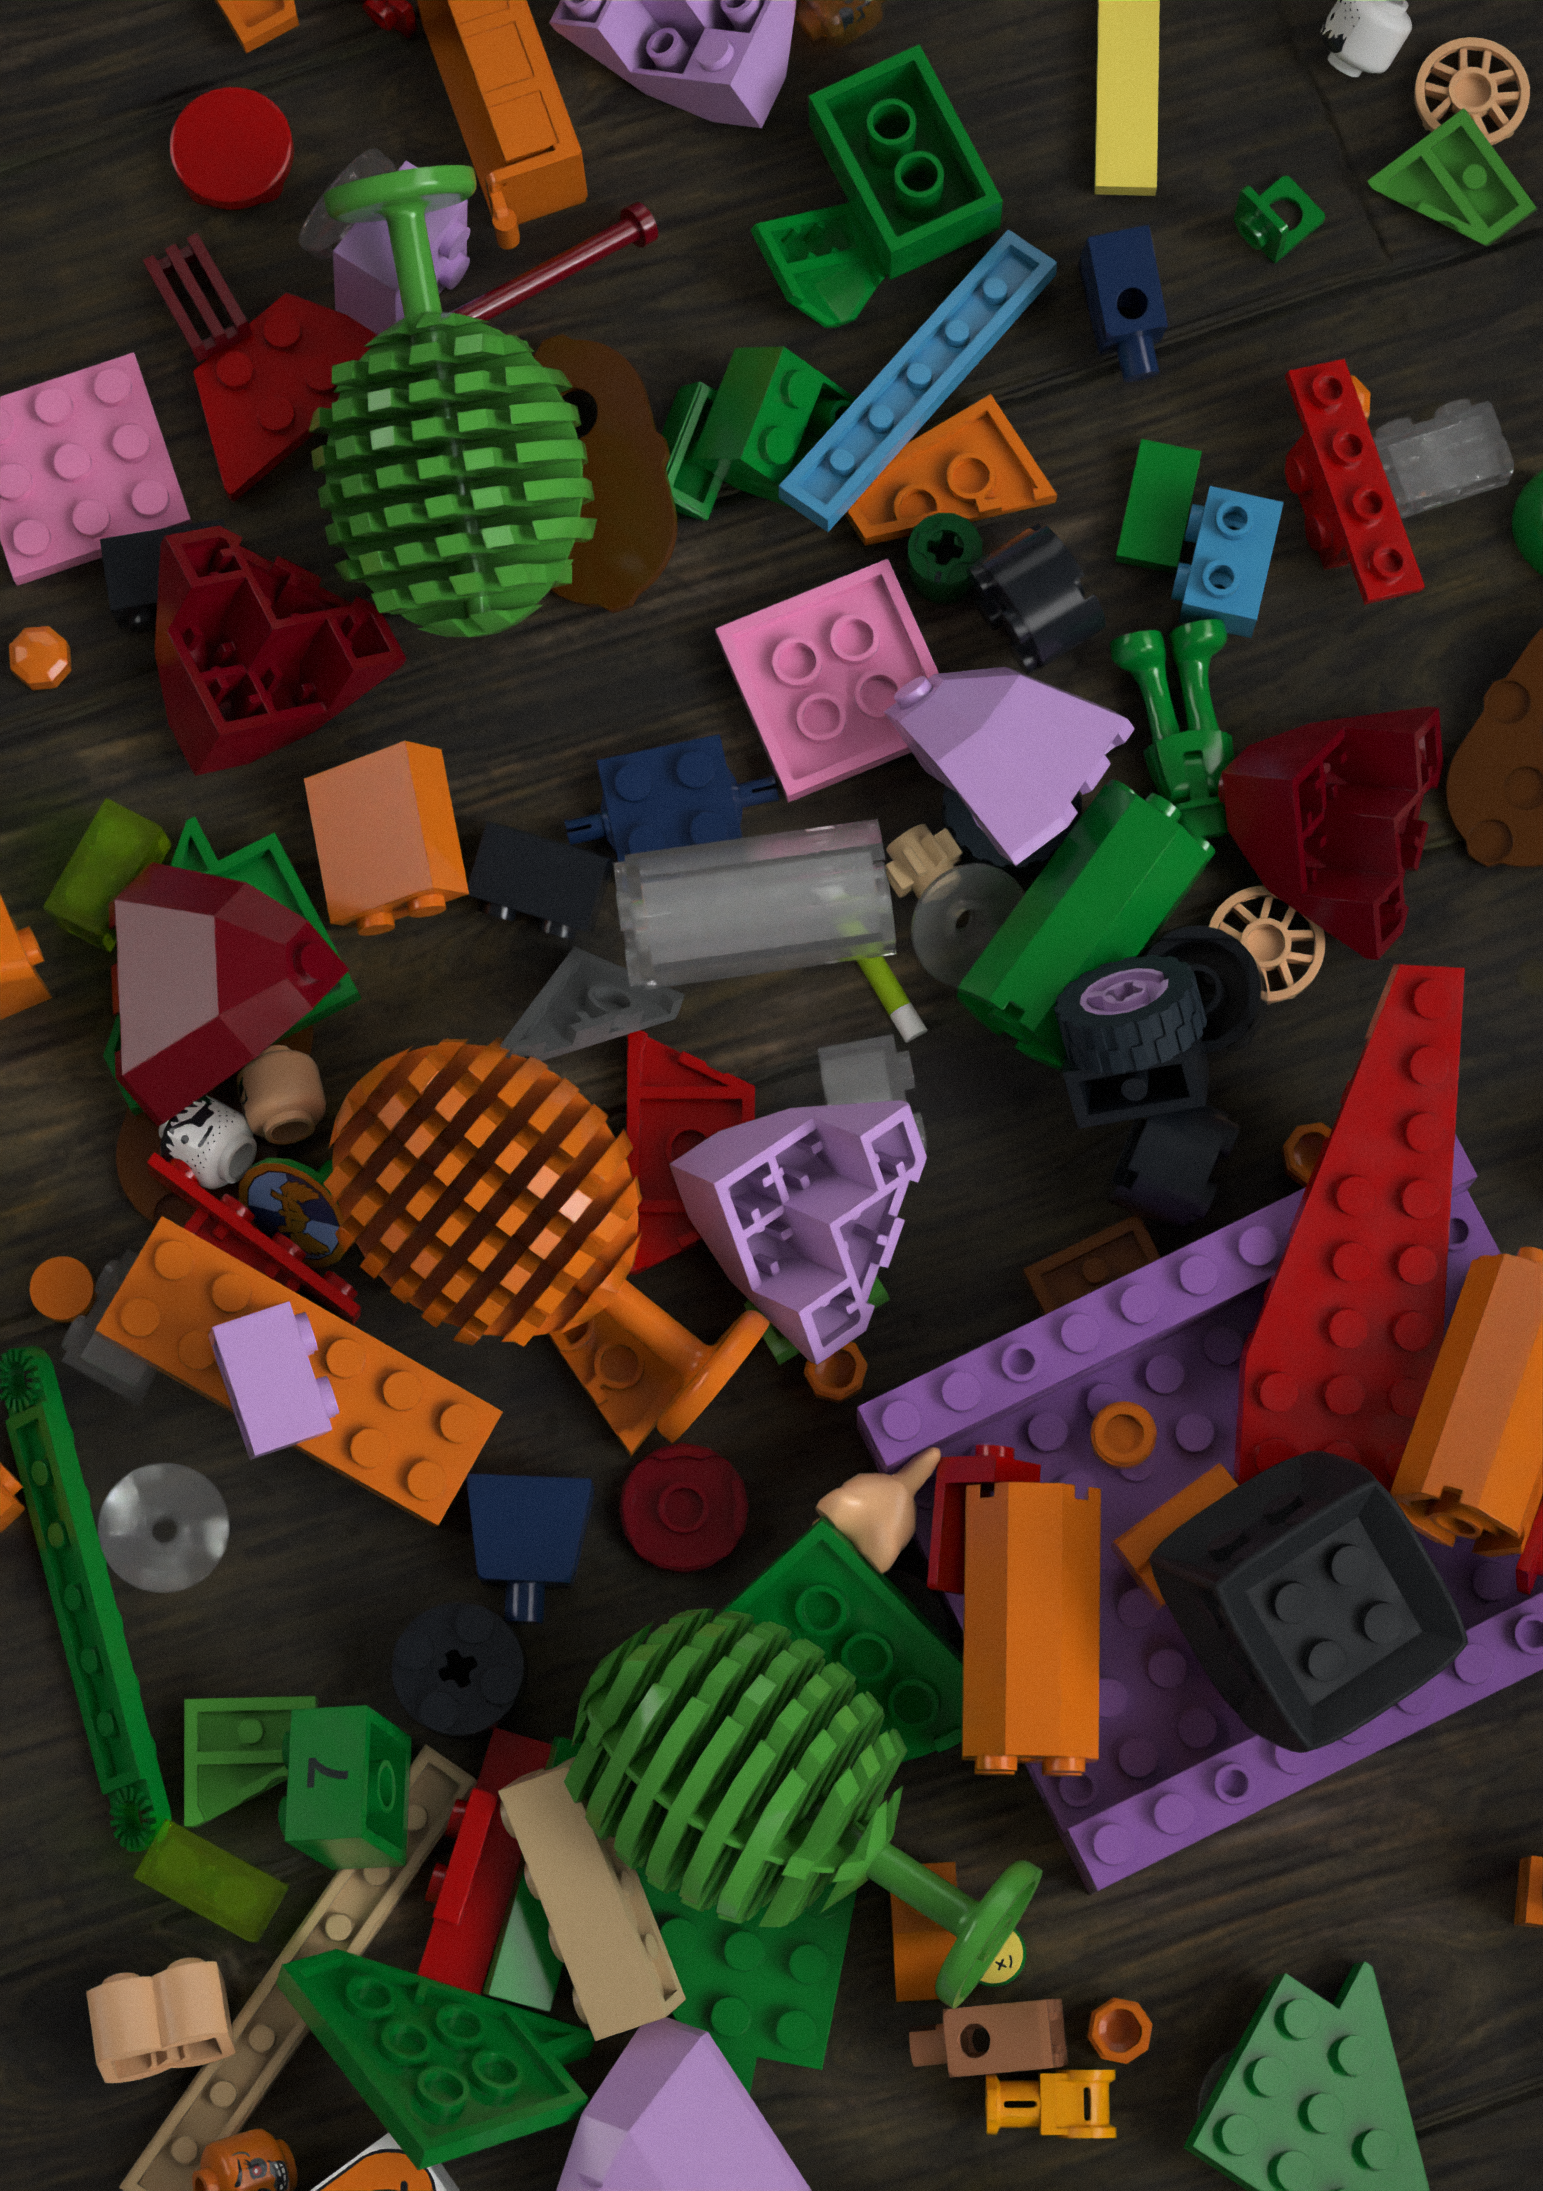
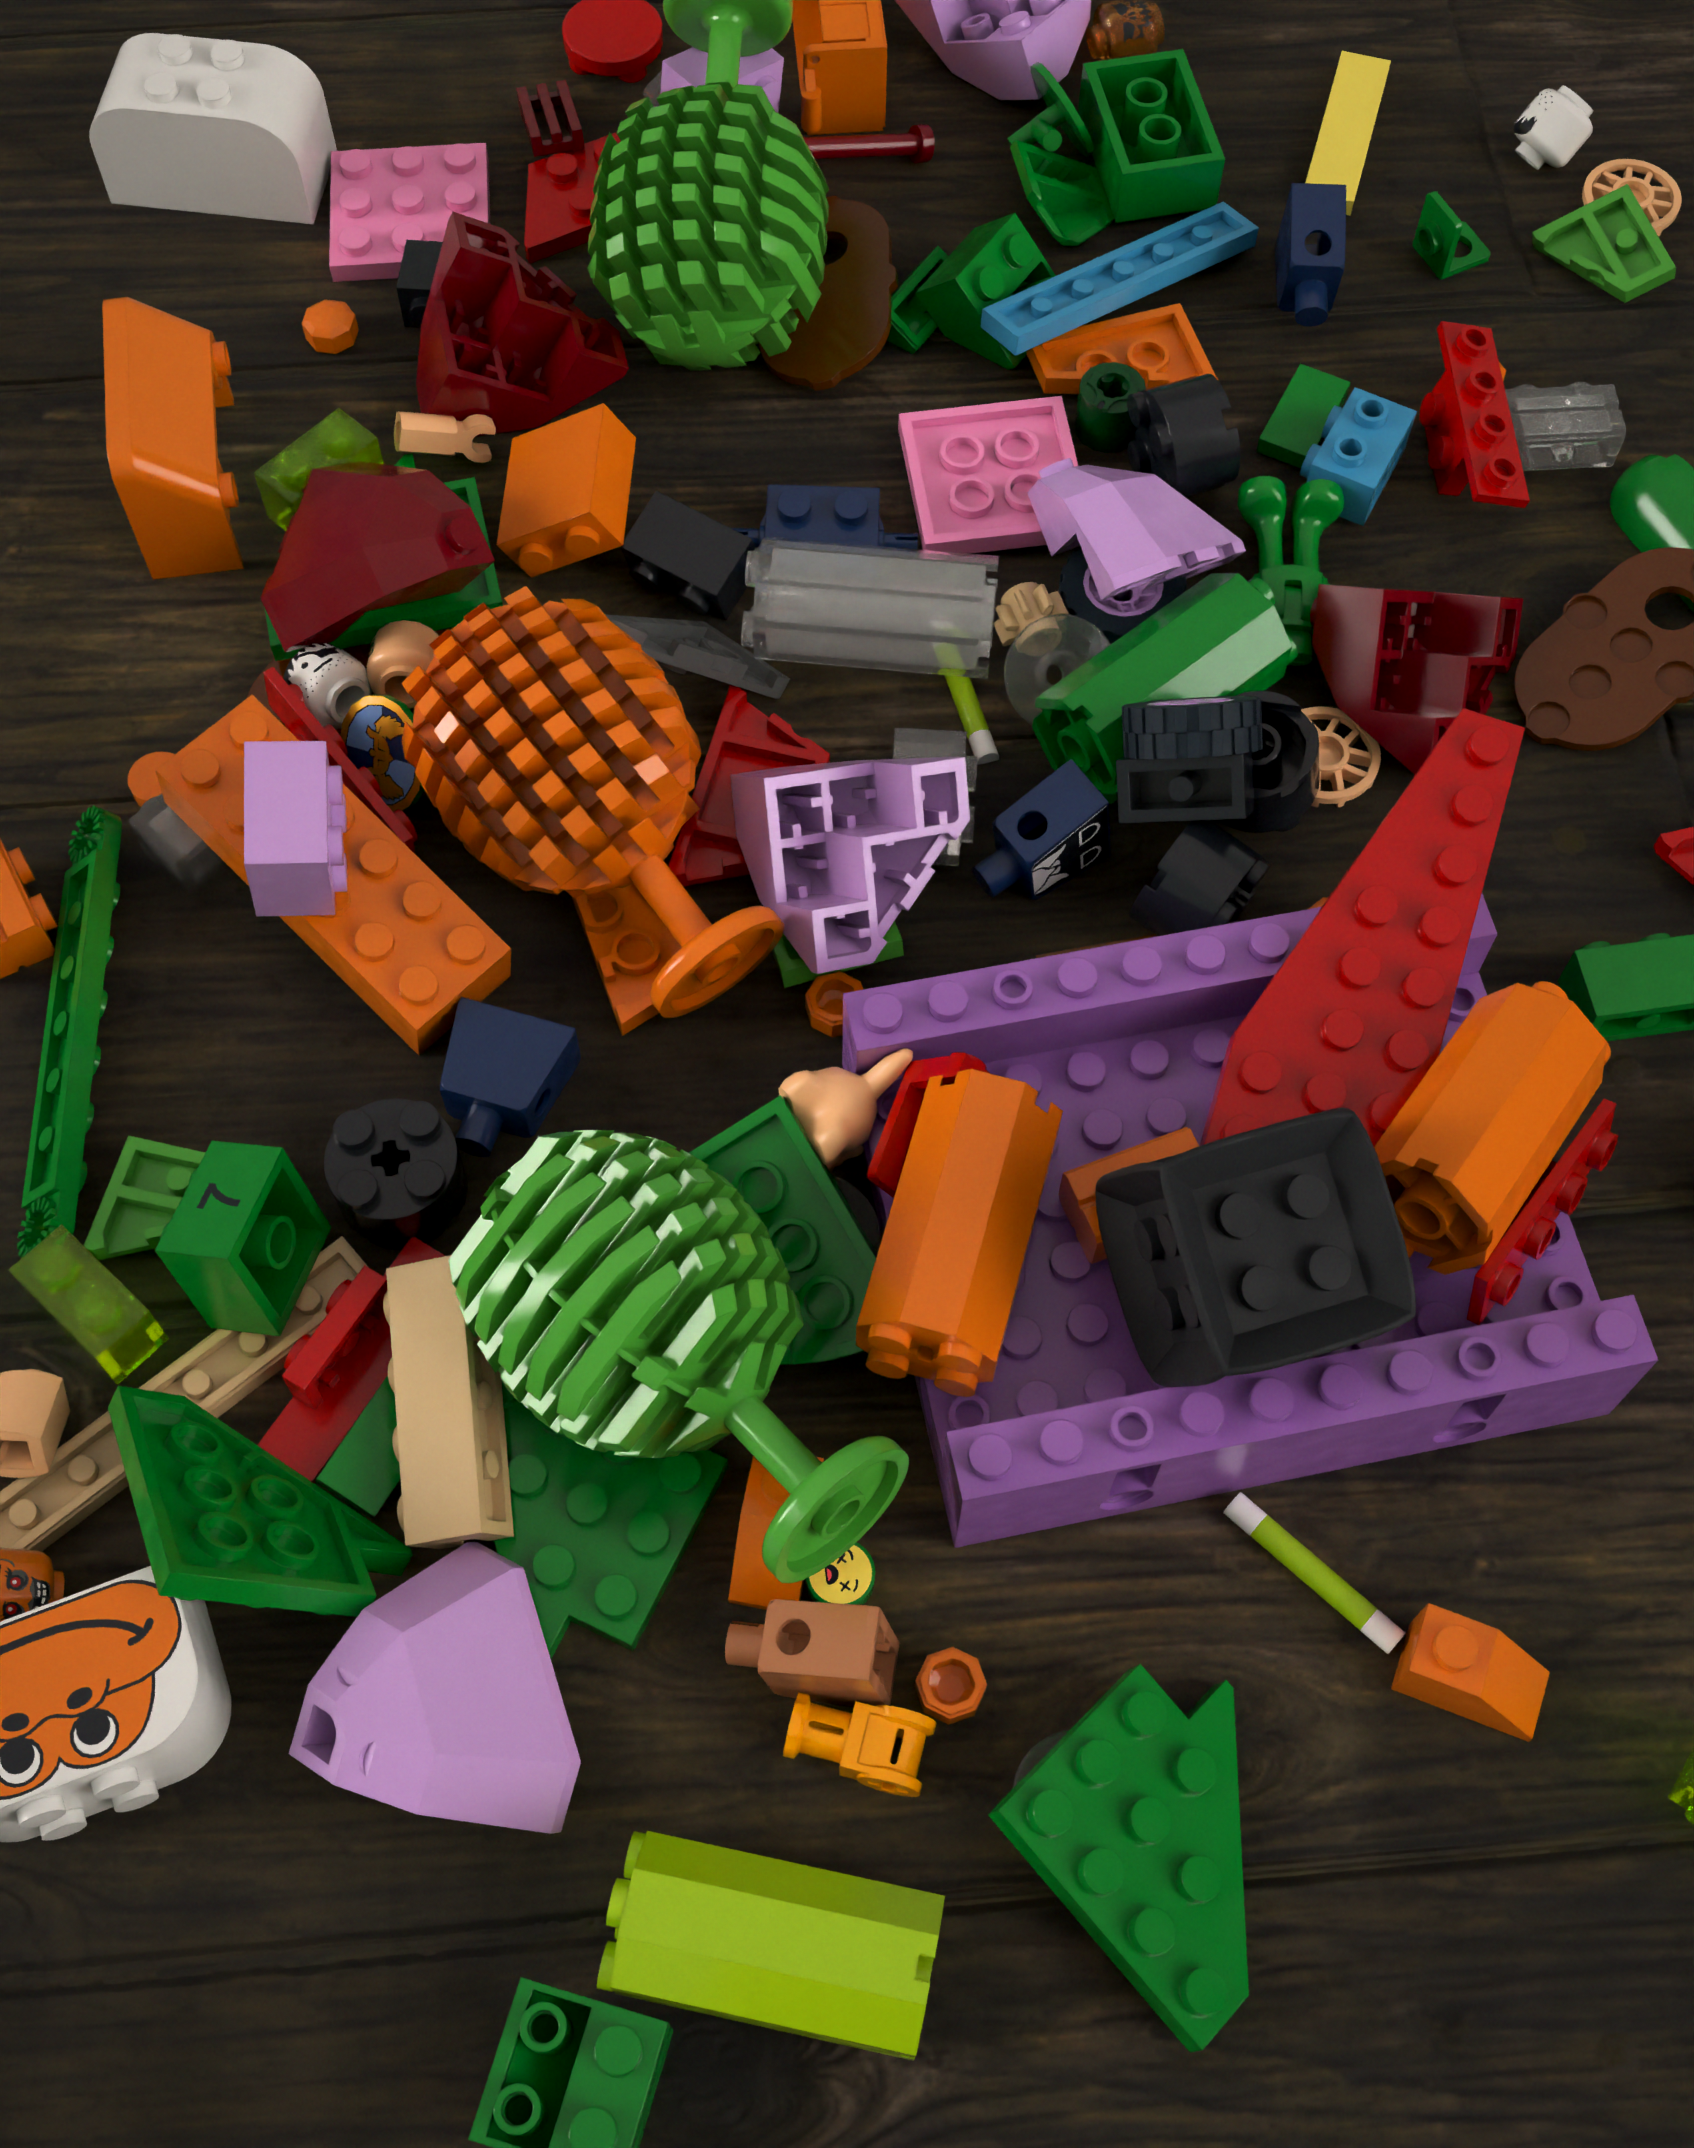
camera: 10 degrees right, 15 degrees down
clear dish [98,1463,229,1593] -> none
dark red tile [619,1443,749,1574] -> none
orange tile [1090,1401,1157,1470] -> none
none -> light nougat bar [394,411,496,463]
none -> dark blue torso [972,759,1111,900]
none -> green shield [1007,62,1095,157]
none -> lime bar [1223,1492,1405,1654]

